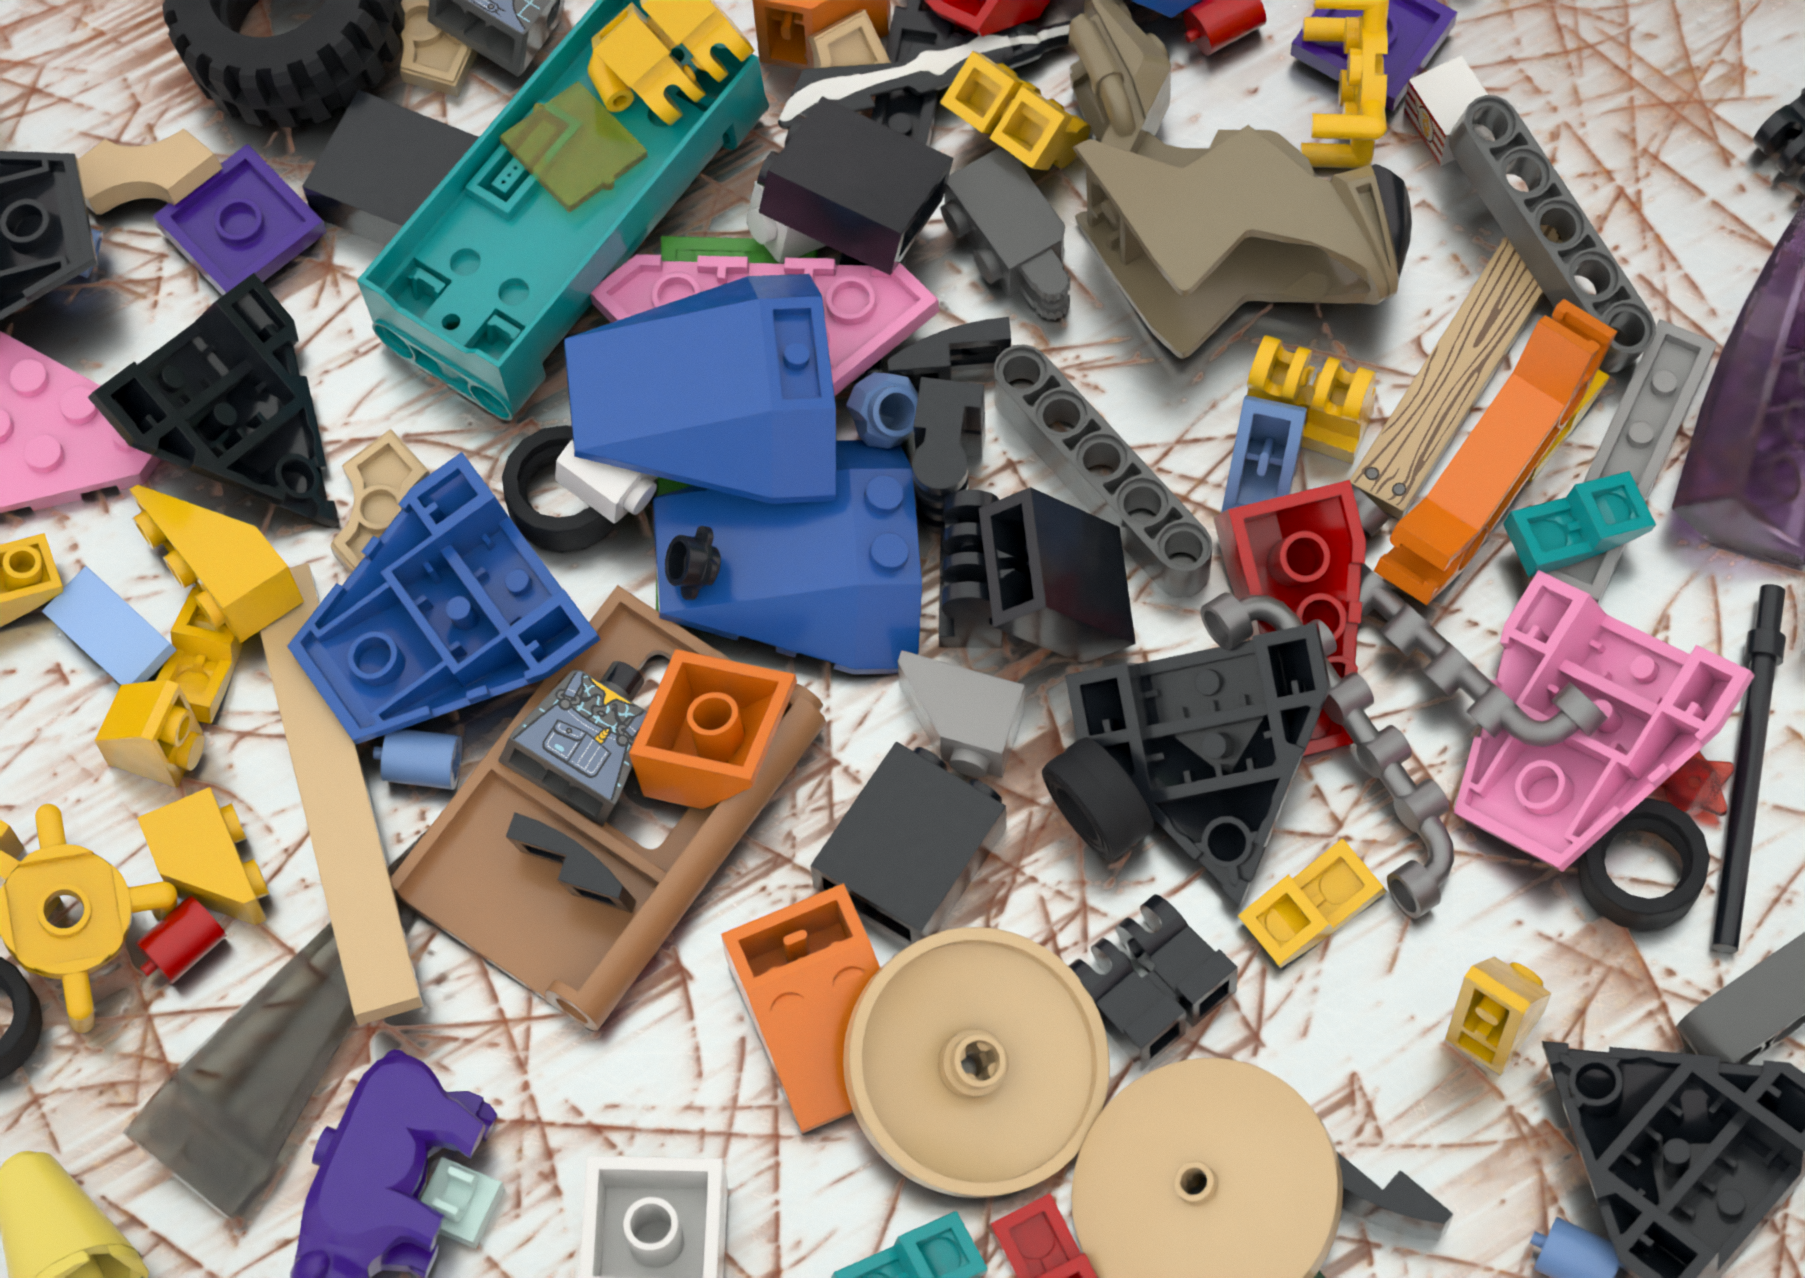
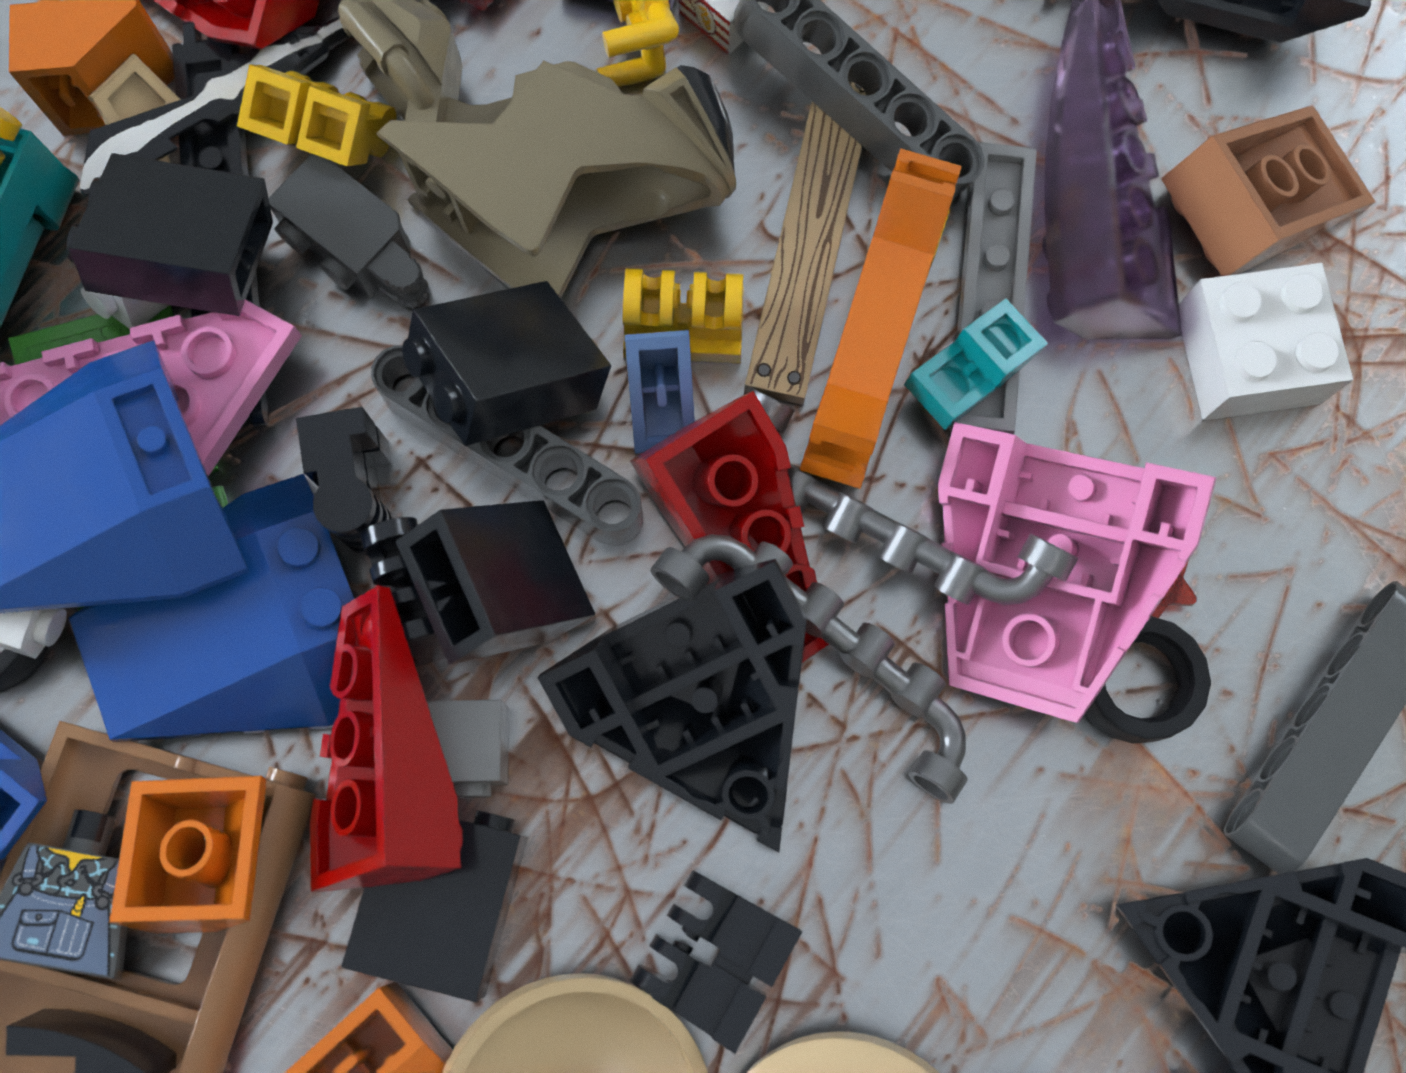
camera: 25 degrees left, 10 degrees up
black plate [665,526,721,600] -> none
medium blue rock [846,372,918,449] -> none
black slope [888,317,1011,393] -> none
black tyre [1042,737,1154,860] -> none
yellow slope [1238,838,1386,968] -> none
yellow slope [1445,956,1551,1076] -> none
black bar [1712,584,1786,953] -> none
none -> red wedge [310,586,463,892]
none -> black brick [402,281,612,446]

